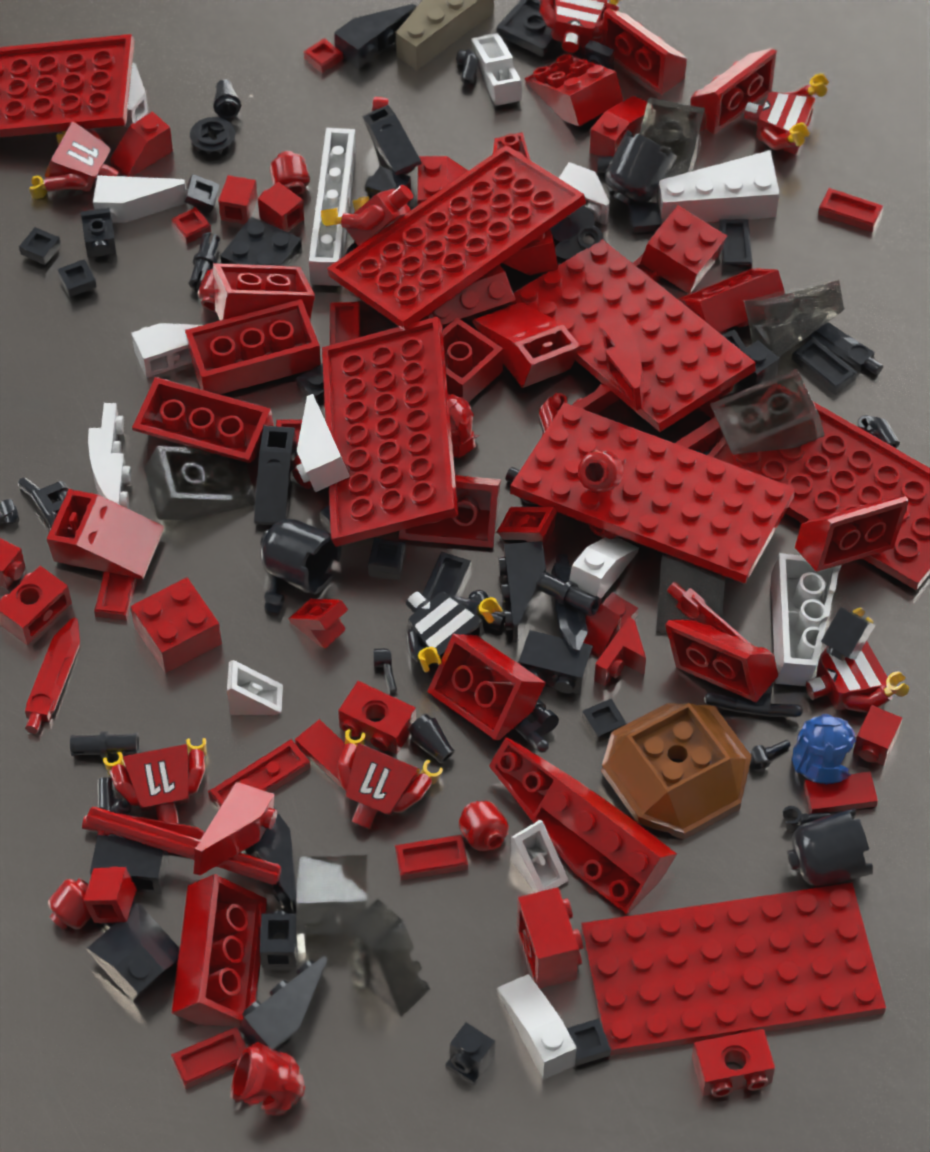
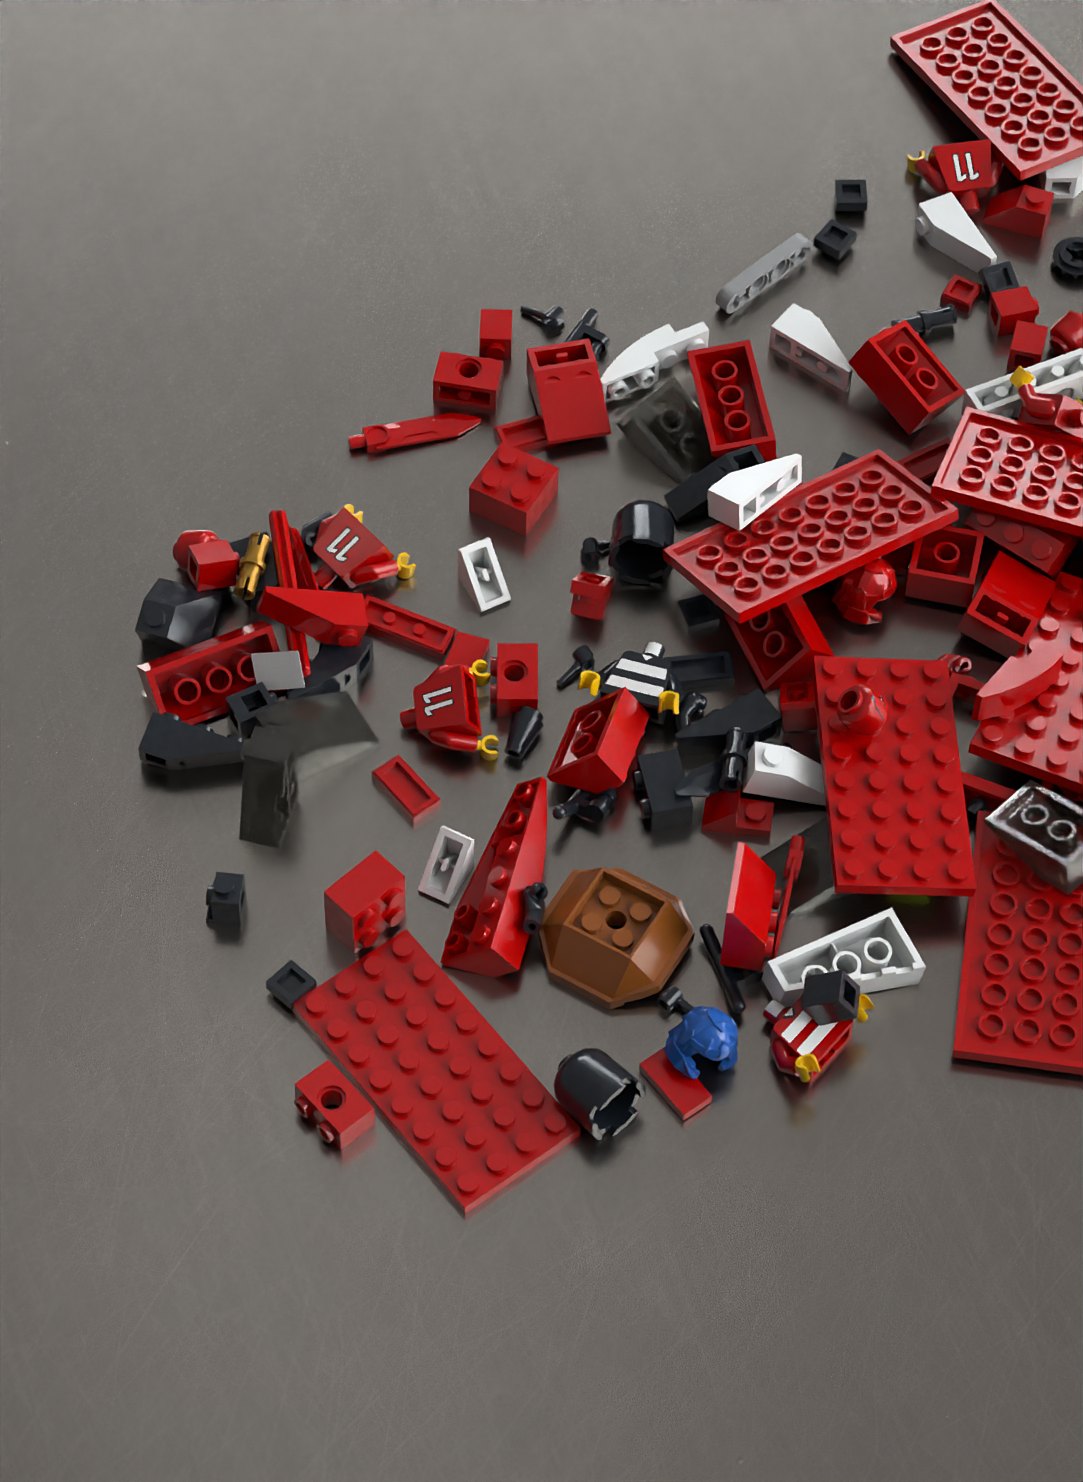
camera: 60 degrees right, 0 degrees up
black pin [70,731,140,758] -> none
black brick [80,208,117,258] -> none
red tile [171,1026,247,1090] -> none
red slope [185,299,321,395] -> none
black plate [220,217,302,266] -> none
red helmet [231,1042,305,1116] -> none
red head [458,801,509,851] -> none
white slope [497,974,577,1080] -> none
black tile [582,698,627,743] -> none
red slope [594,617,646,686] -> none
black hand [782,806,830,832] -> none
red slope [794,496,909,572] -> none
red brick [853,705,903,766] -> none
none -> pearl gold pin [233,532,271,600]
none -> white sticker [251,651,305,690]
none -> black arm [523,882,548,934]
none -> light grey beam [715,233,813,314]

